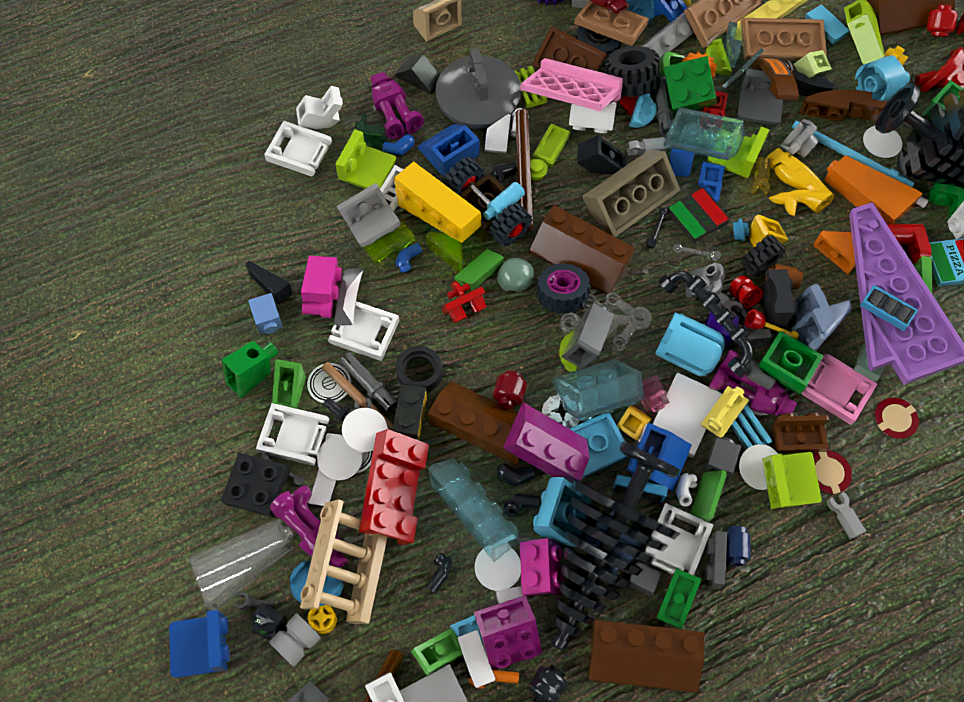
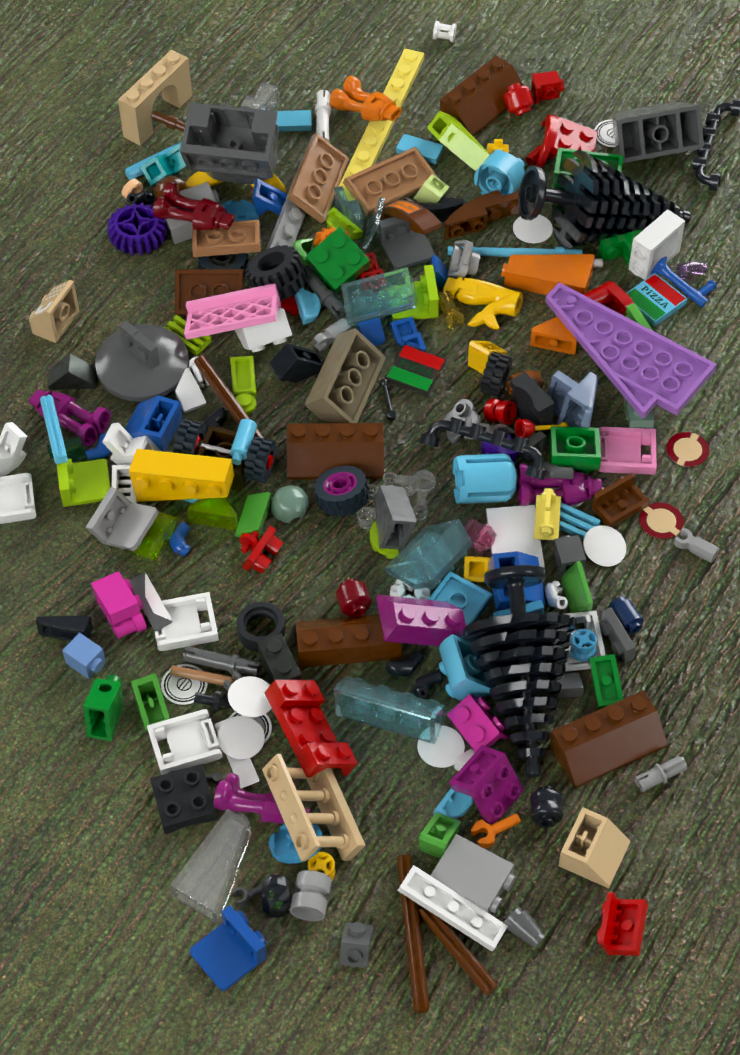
camera: 30 degrees left, 10 degrees down
black arm [426,553,452,593] -> none
white sticker [458,630,495,688] -> none
clear hinge [673,244,721,261] -> none
dark azure plate [733,218,749,242] -> none
lime bracket [762,452,822,509] -> none
tile [860,285,918,331] -> none
none -> medium azure axle [40,394,68,465]
none -> white brick [102,422,160,465]
none -> blue slope [431,255,448,287]
none -> dark azure wheel [570,629,597,662]

